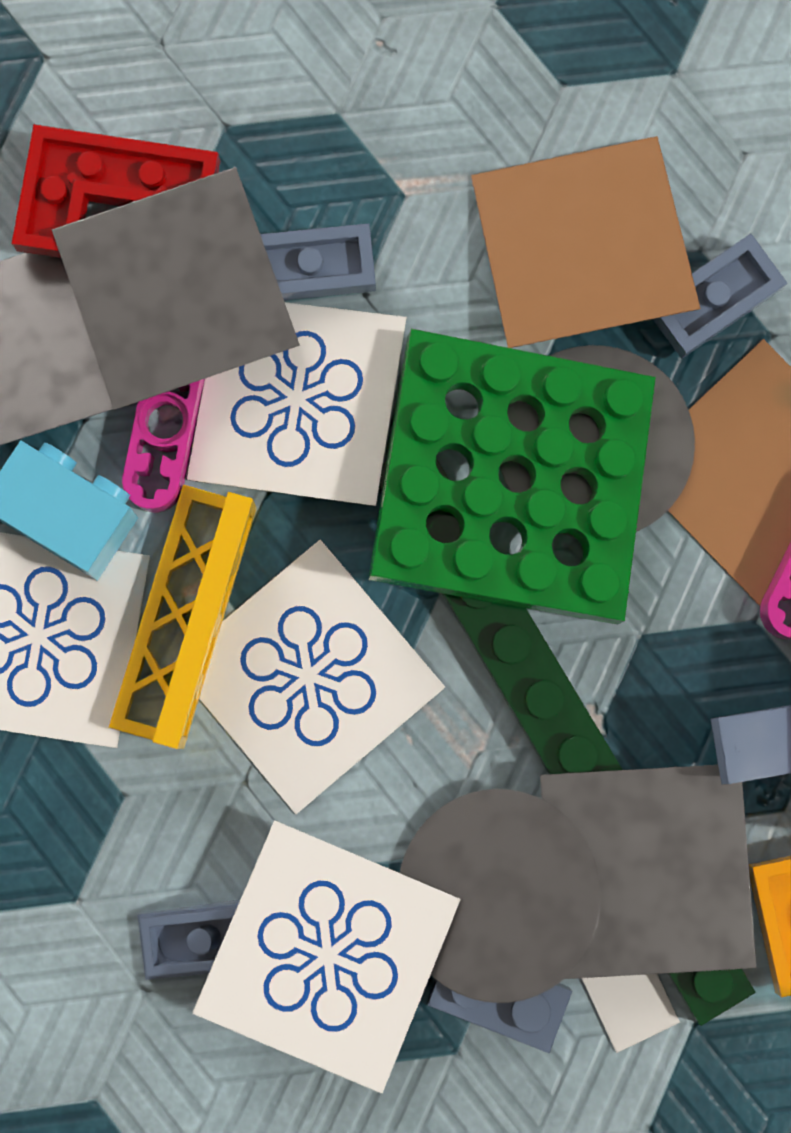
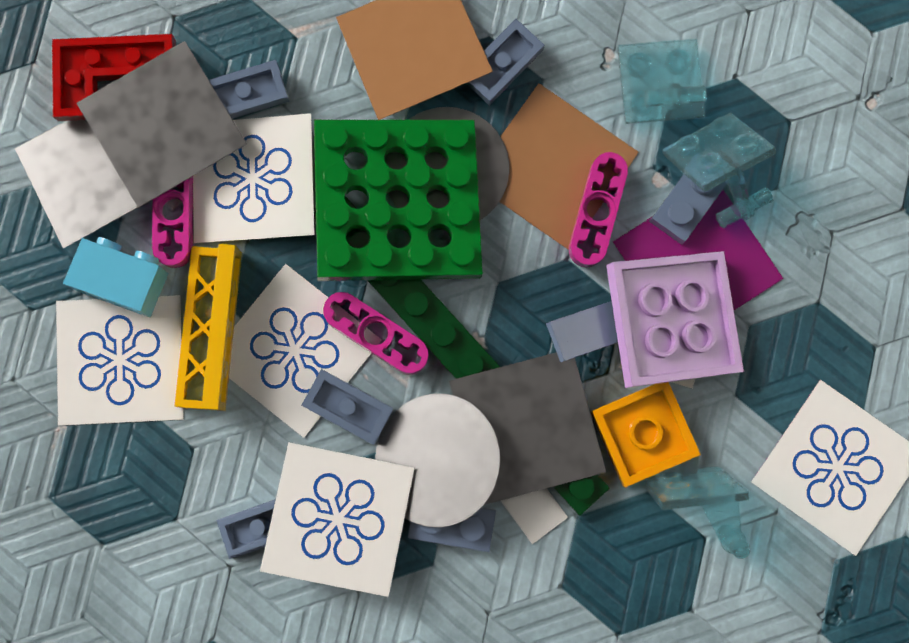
camera: 10 degrees left, 0 degrees up
none -> sand blue plate [301,369,394,445]
none -> dark pink beam [323,292,428,375]

